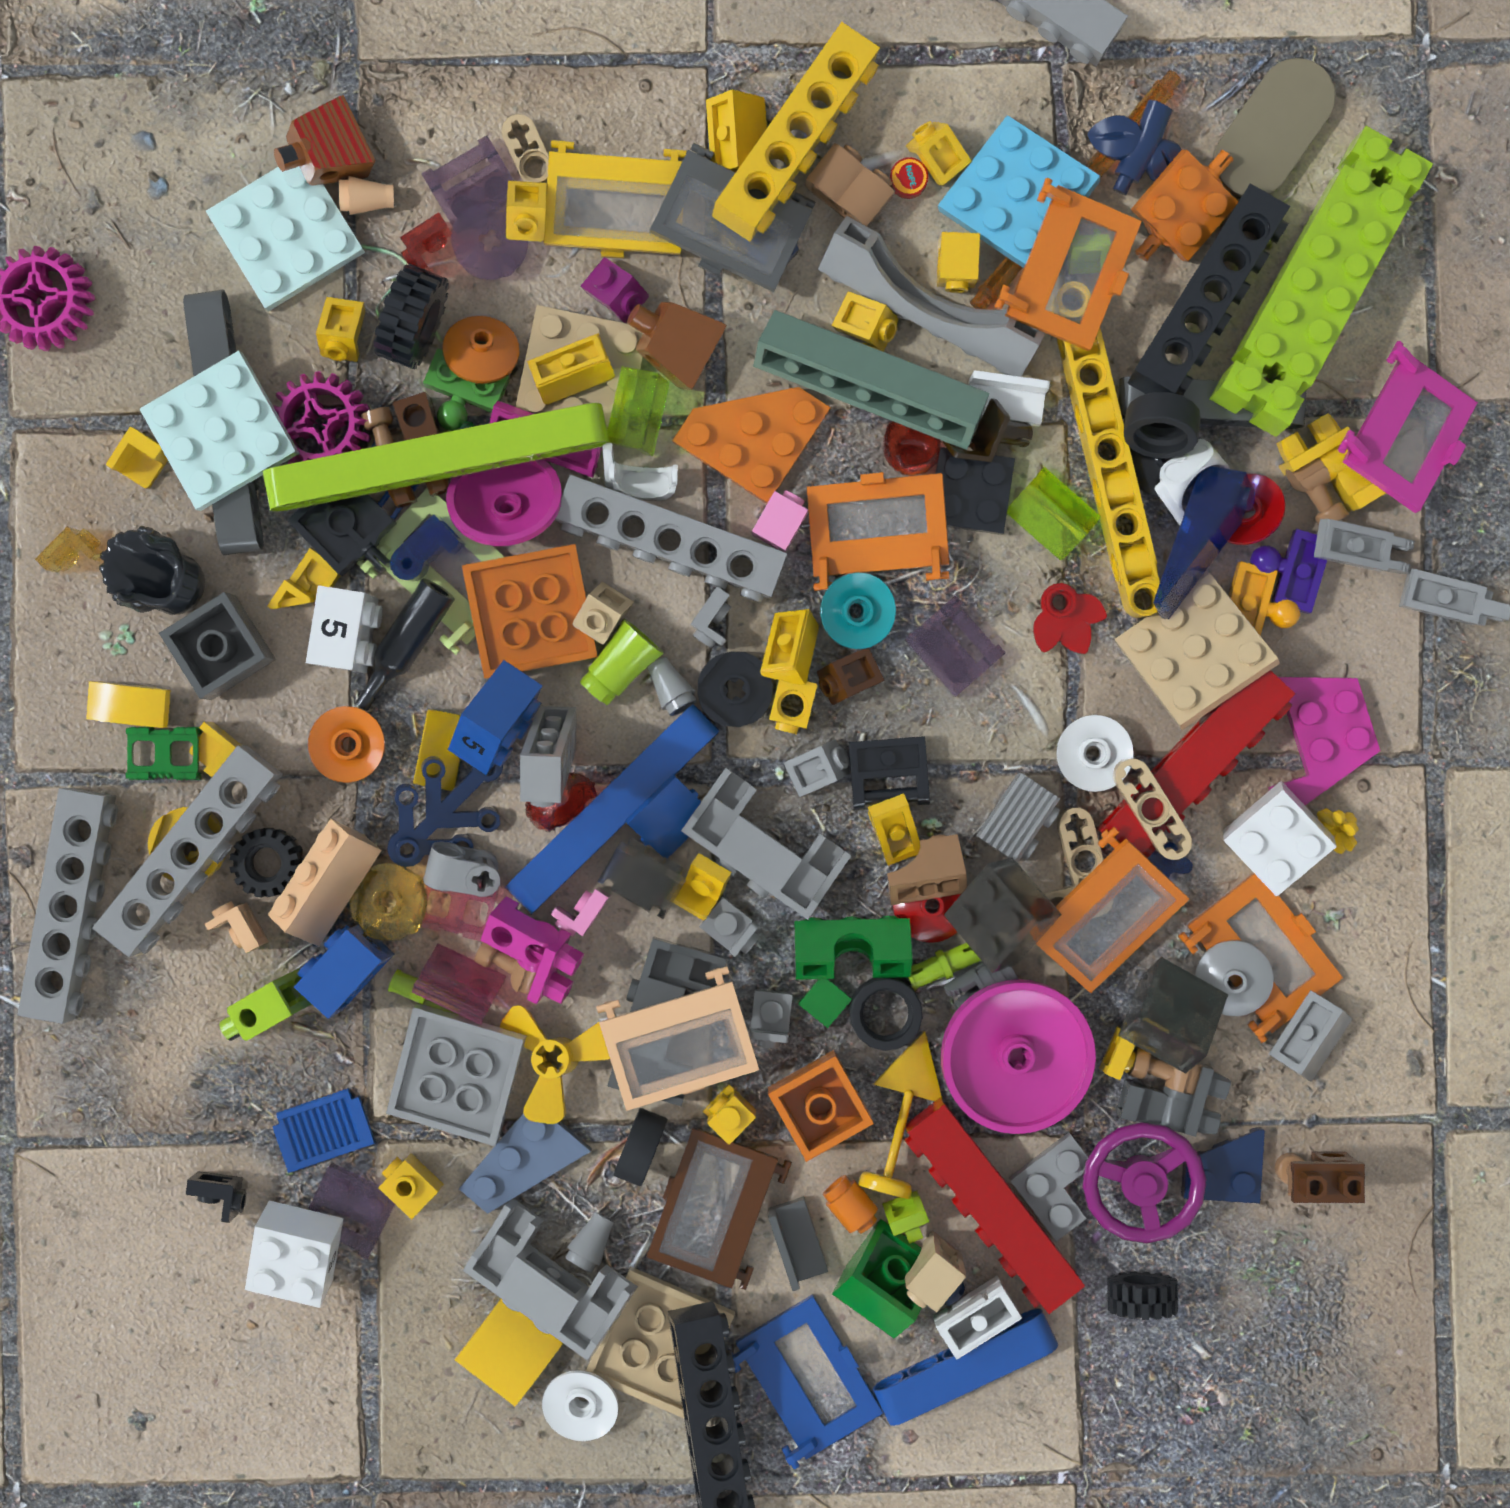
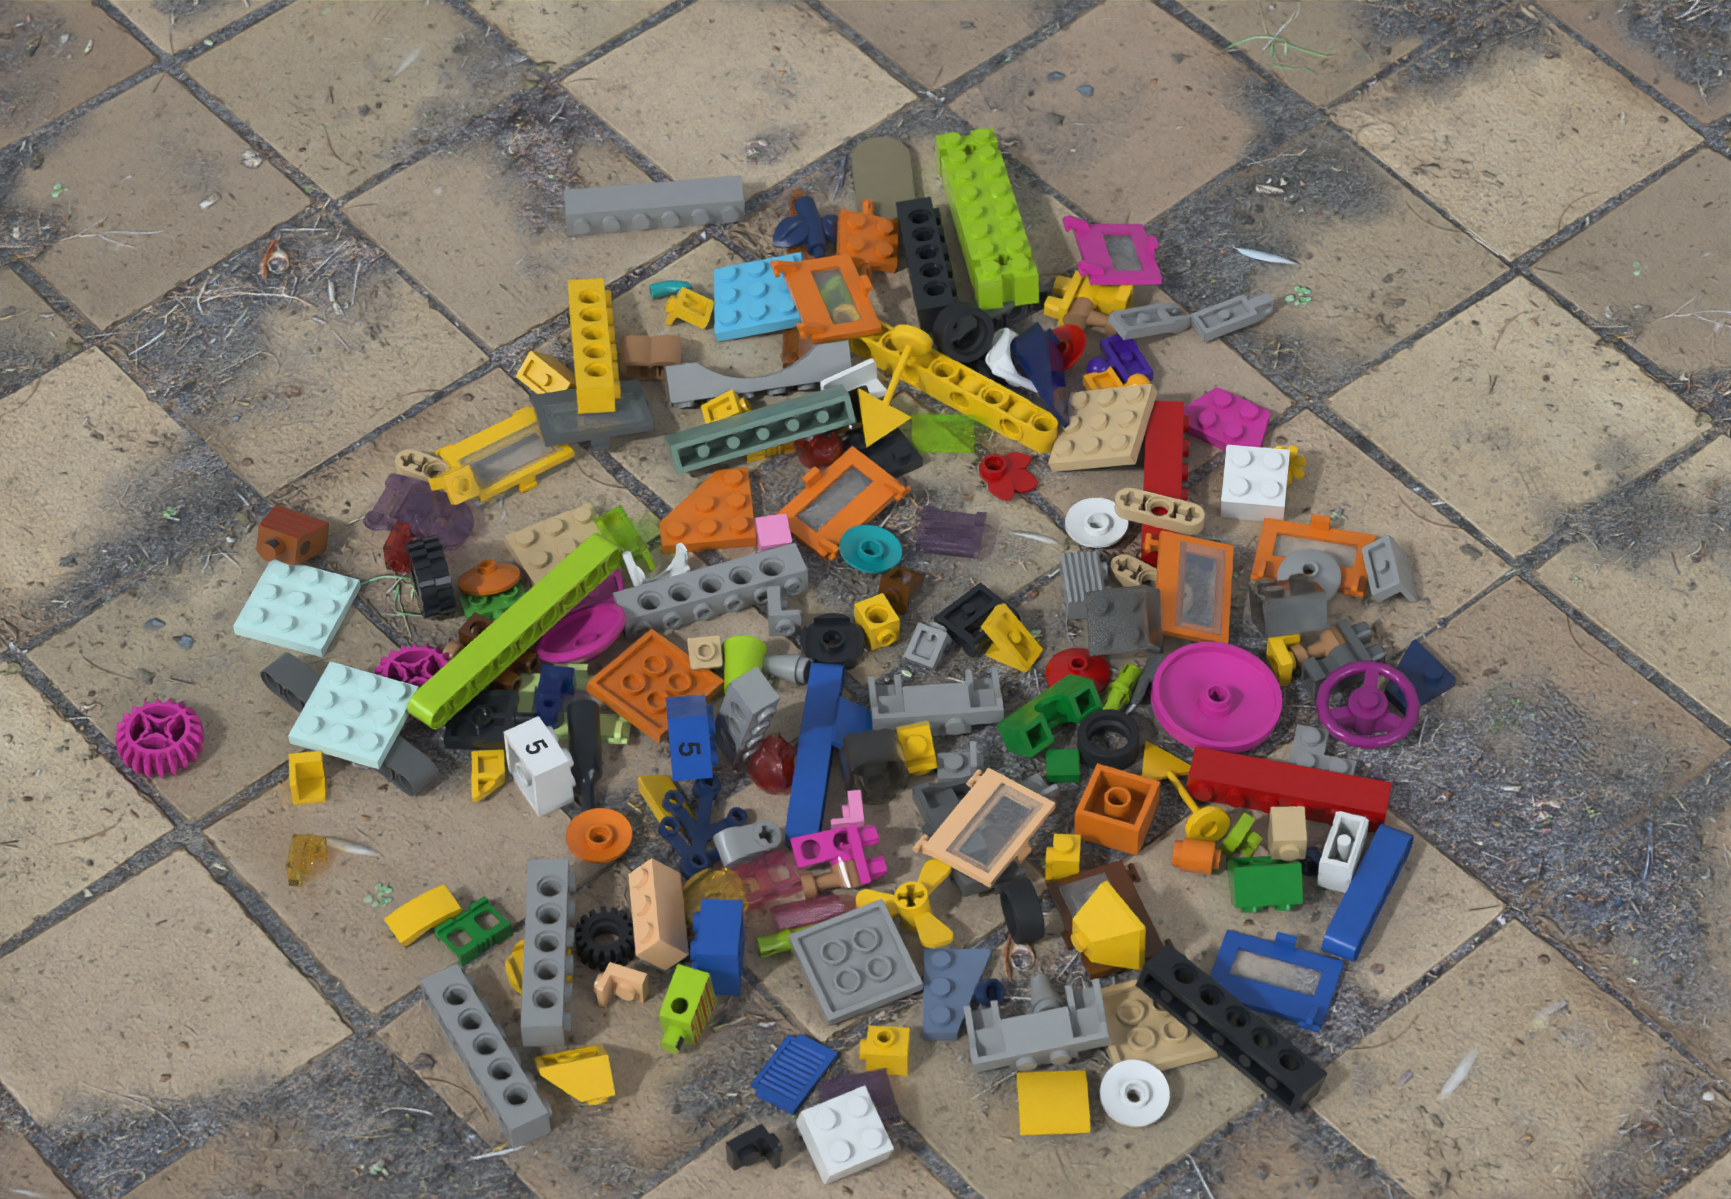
camera: 40 degrees left, 40 degrees down
black hair [99,526,205,615] -> none
dark grey brick [159,592,276,700] -> none
yellow panel [189,721,241,777] -> none
yellow bracket [316,297,366,362] -> none
light nougat cone [339,176,394,215] -> none
yellow slope [527,333,615,405] -> none
magenta bracket [580,257,649,324] -> none
dark orange torso [627,302,727,390] -> none
yellow slope [760,609,819,685] -> none
dark grey panel [768,1196,828,1291] -> none
medium nougat arch [887,834,967,905] -> none
red tile [890,157,928,199] -> none
yellow brick [937,232,980,293] -> none
black tyre [1107,1271,1178,1320] -> none
reddish brown hips [1275,1151,1365,1203] -> none
none -> yellow slope [534,1043,615,1105]
none -> teal arm [649,280,693,299]
none -> yellow piece [858,325,933,448]
none -> dark blue hinge [974,978,1004,1007]
none -> yellow slope [1071,881,1145,970]

